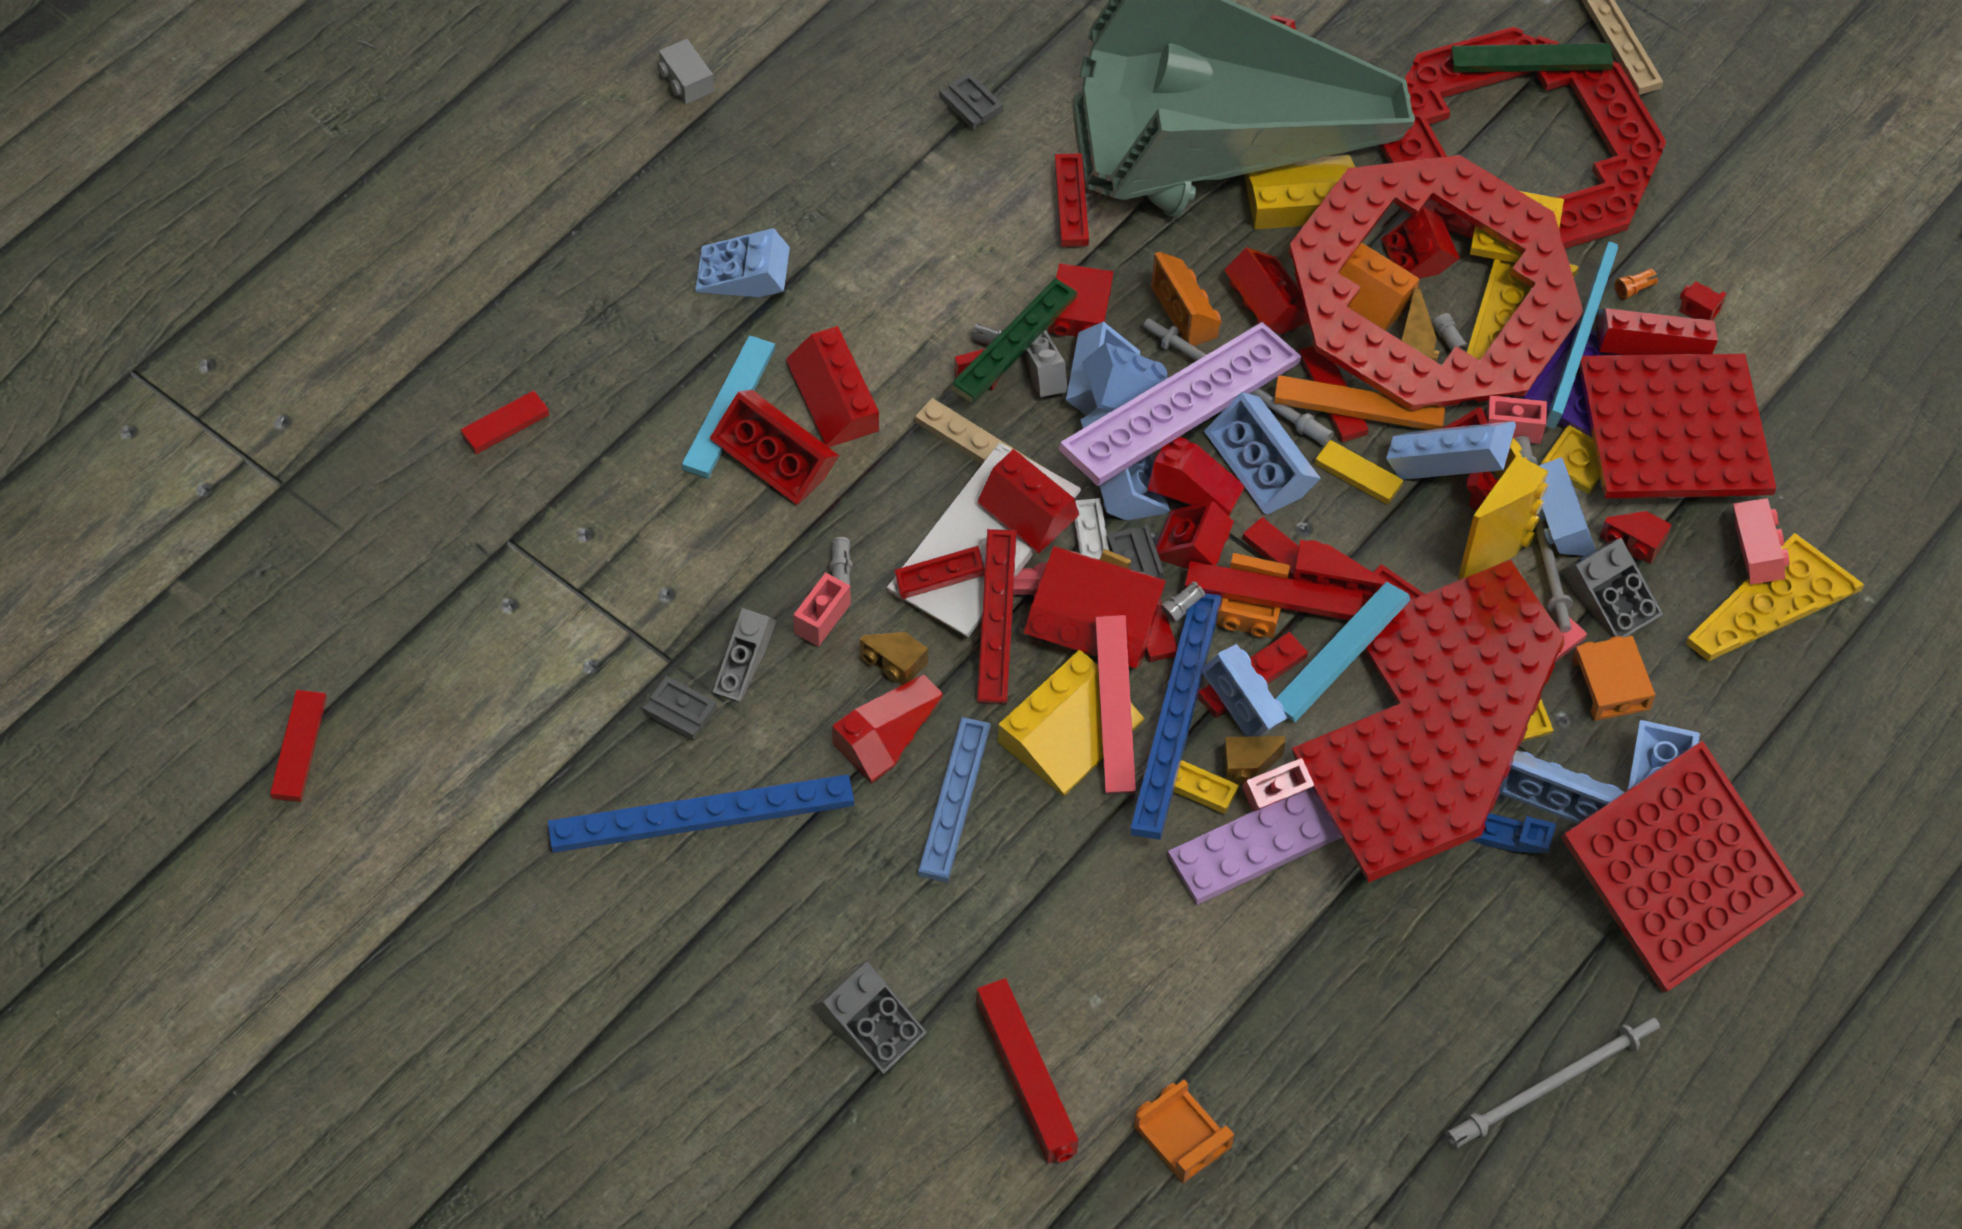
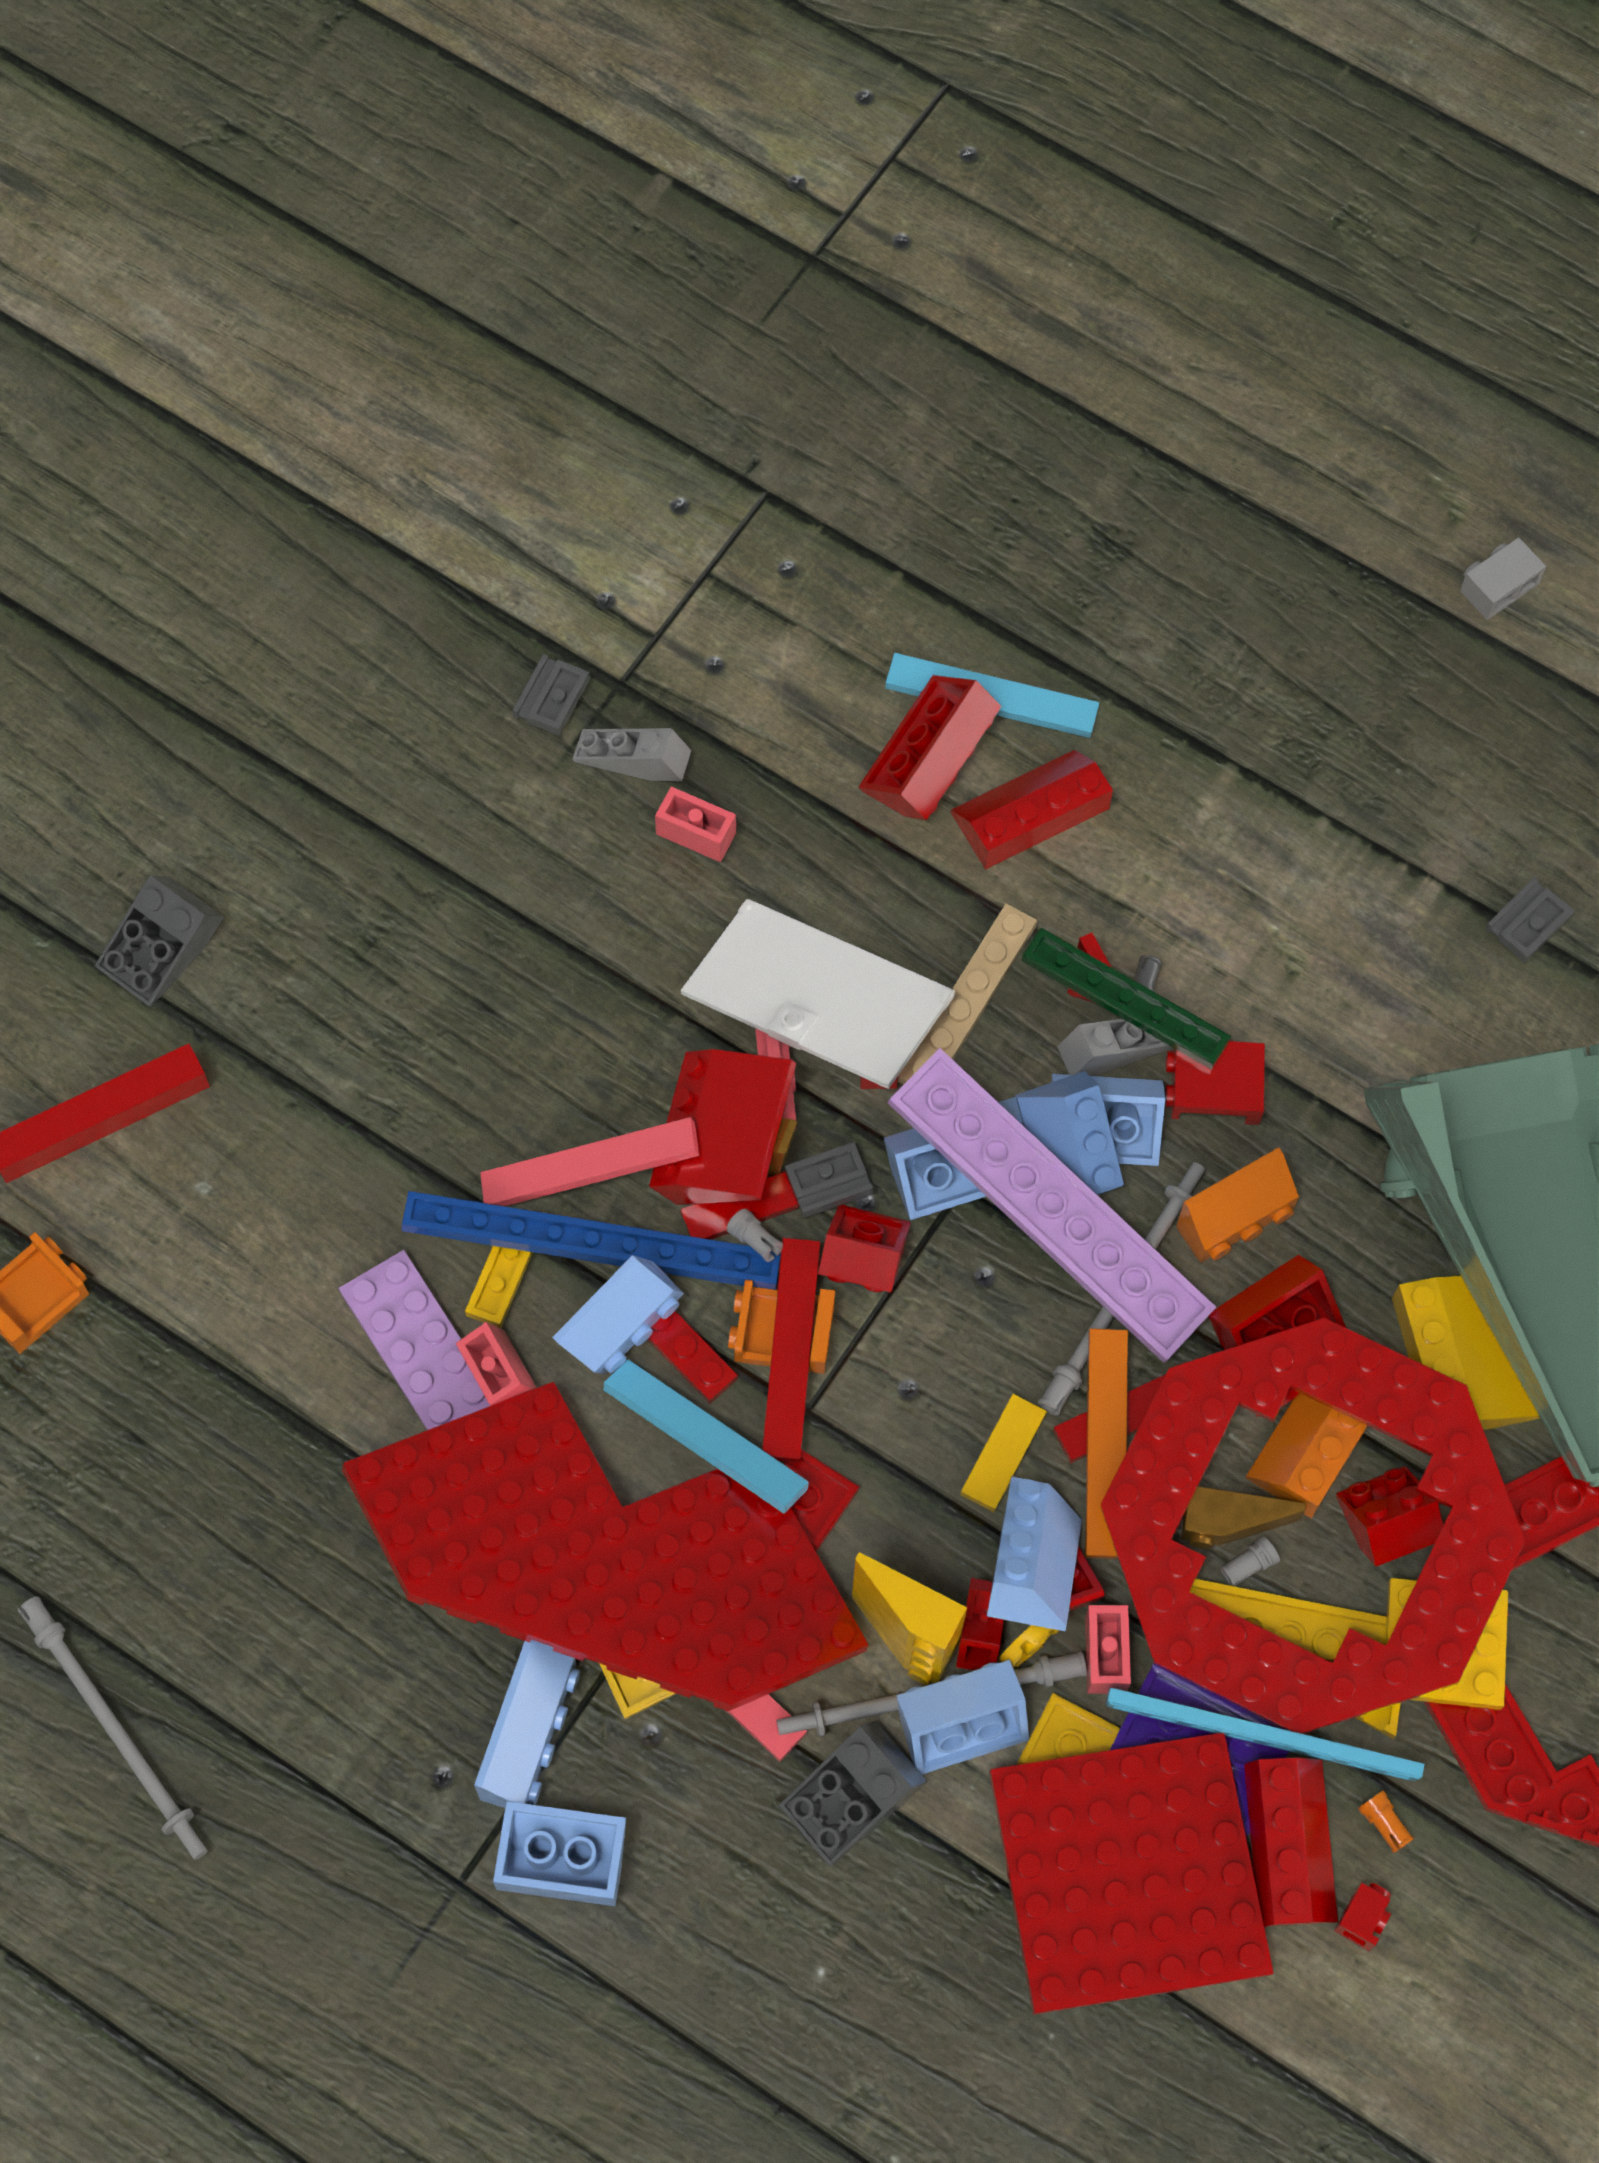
camera: 85 degrees right, 10 degrees up
red tile [270,690,327,802] -> none
red tile [460,390,549,454] -> none
blue plate [548,774,854,853] -> none
light blue slope [695,228,790,297] -> none
light grey pin [829,537,852,592] -> none
red wedge [832,674,943,784] -> none
pearl gold slope [860,632,928,685] -> none
red tile [894,546,985,599] -> none
medium blue tile [918,717,991,883] -> none
red slope [977,449,1080,554] -> none
red tile [977,529,1017,705] -> none
yellow slope [997,650,1144,796] -> none
red plate [1055,153,1089,247] -> none
white tile [1074,498,1109,559] -> none
red slope [1147,437,1245,516] -> none
light blue slope [1204,392,1321,514] -> none
pearl gold slope [1223,736,1286,785] -> none
red tile [1242,517,1299,579] -> none
red slope [1293,540,1383,598] -> none
blue slope [1470,813,1556,853] -> none
red plate [1560,740,1804,993] -> none
orange panel [1572,636,1656,721] -> none
red slope [1600,511,1672,564] -> none
yellow wing [1686,533,1864,661] -> none
coral brick [1733,498,1790,584] -> none

